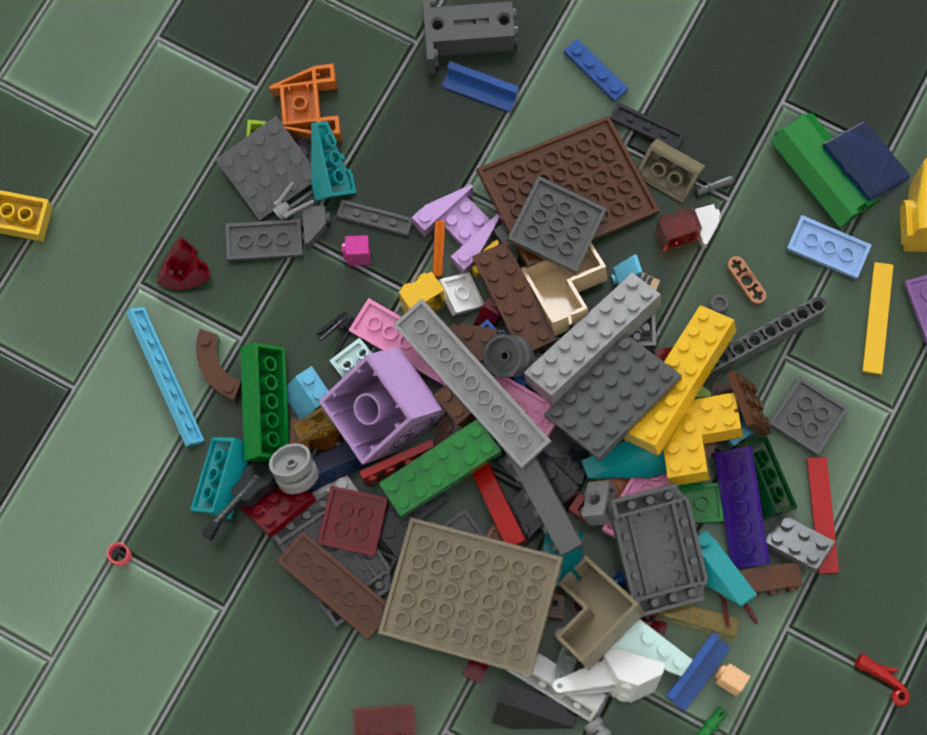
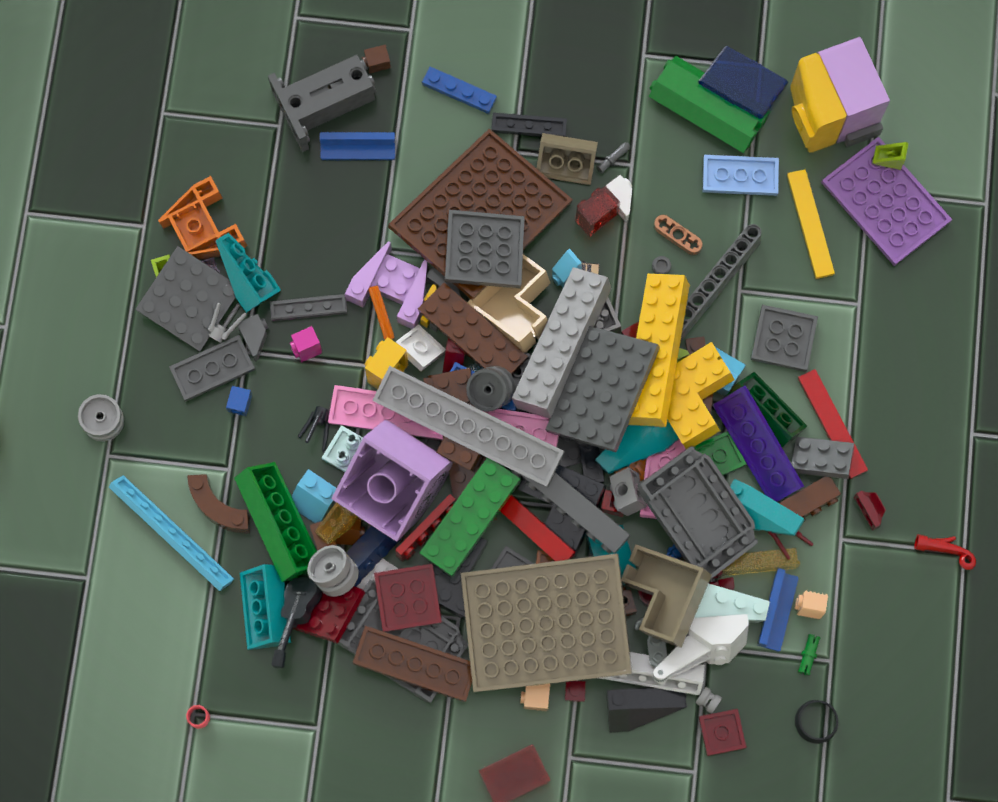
camera: 25 degrees left, 0 degrees up
dark red brick [157,237,210,290] -> none
reddish brown plate [727,370,771,437] -> none
none -> light grey wheel [78,394,124,442]
none -> blue panel [226,386,252,416]
none -> reddish brown brick [362,45,391,74]
none -> light nougat brick [520,684,550,711]
none -> dark red slope [854,491,886,531]

